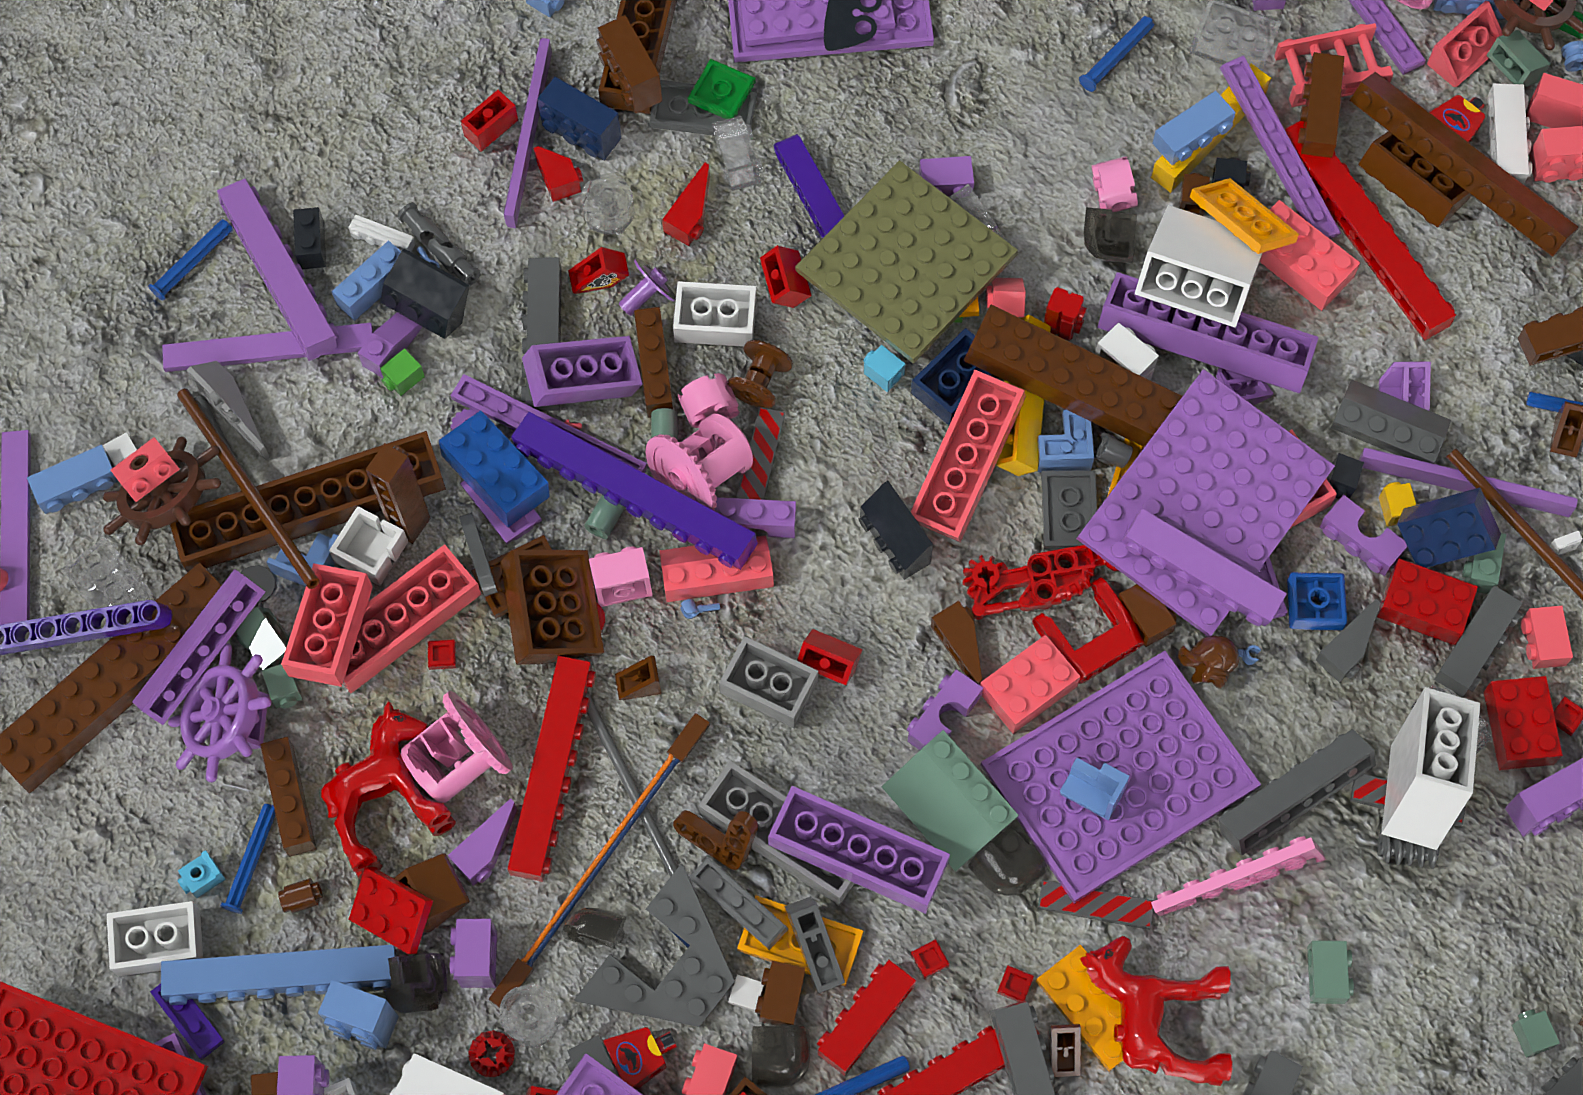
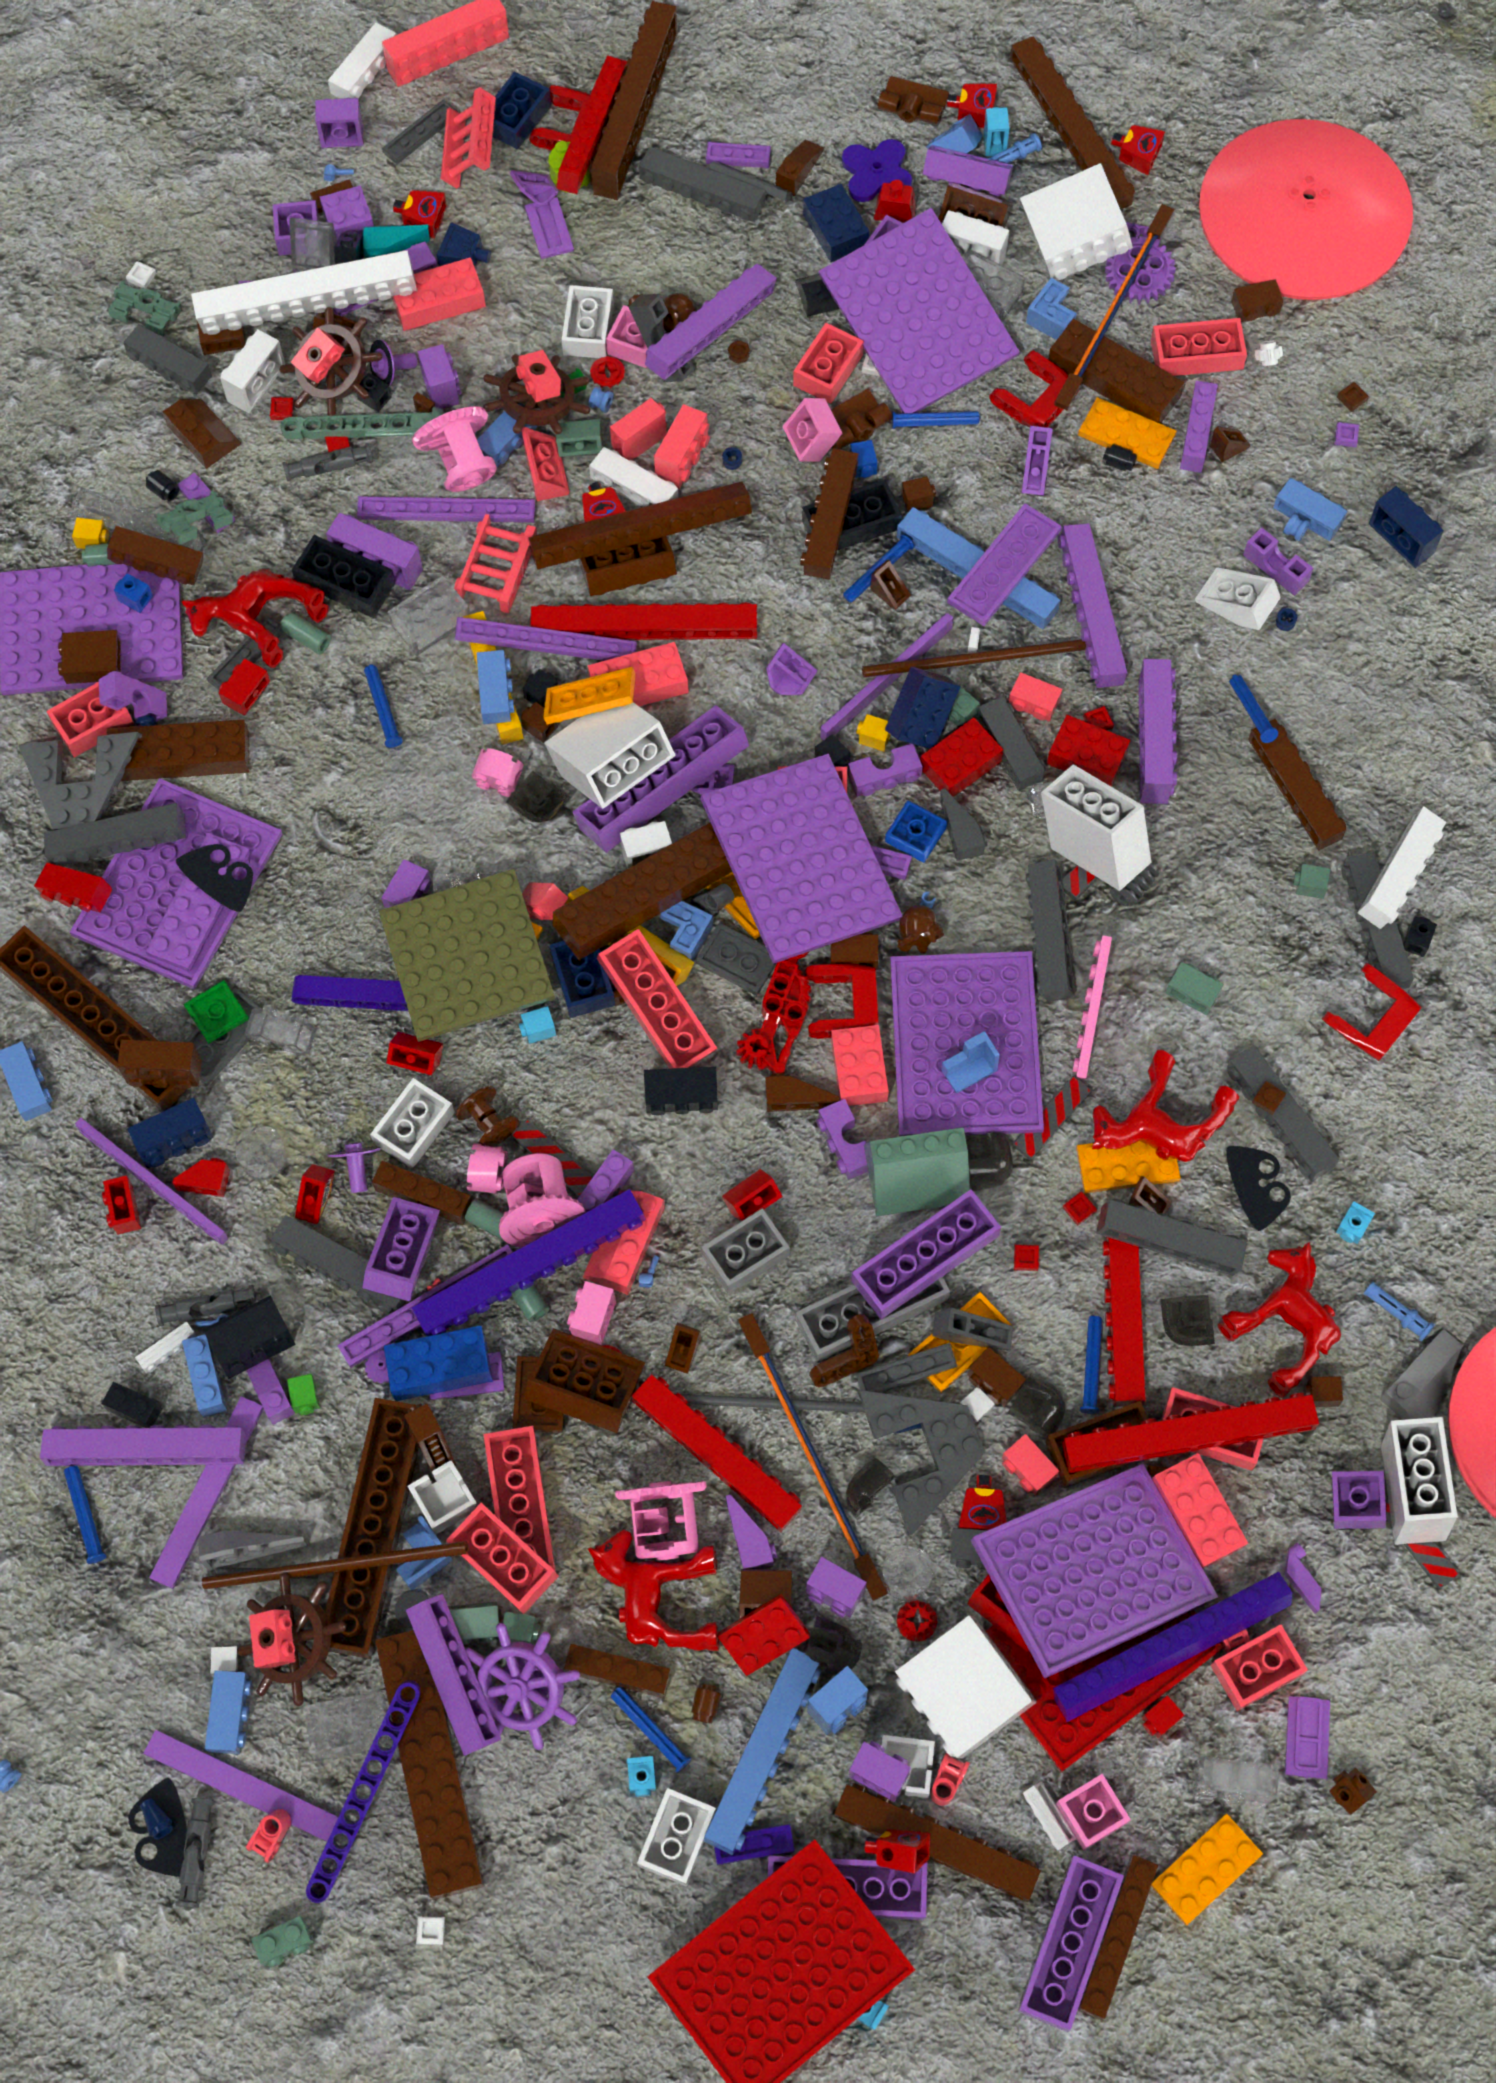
camera: 60 degrees left, 0 degrees up
red tile [428,639,456,670] -> none
dark grey beam [459,512,498,597] -> none
red slope [662,162,710,246] -> none
red brick [817,960,916,1076] -> none
red brick [1044,287,1087,341] -> none
medium lavender brick [1121,509,1286,626] -> none
reddish brown brick [1298,52,1345,158] -> none
dark grey slope [1331,379,1451,464] -> none

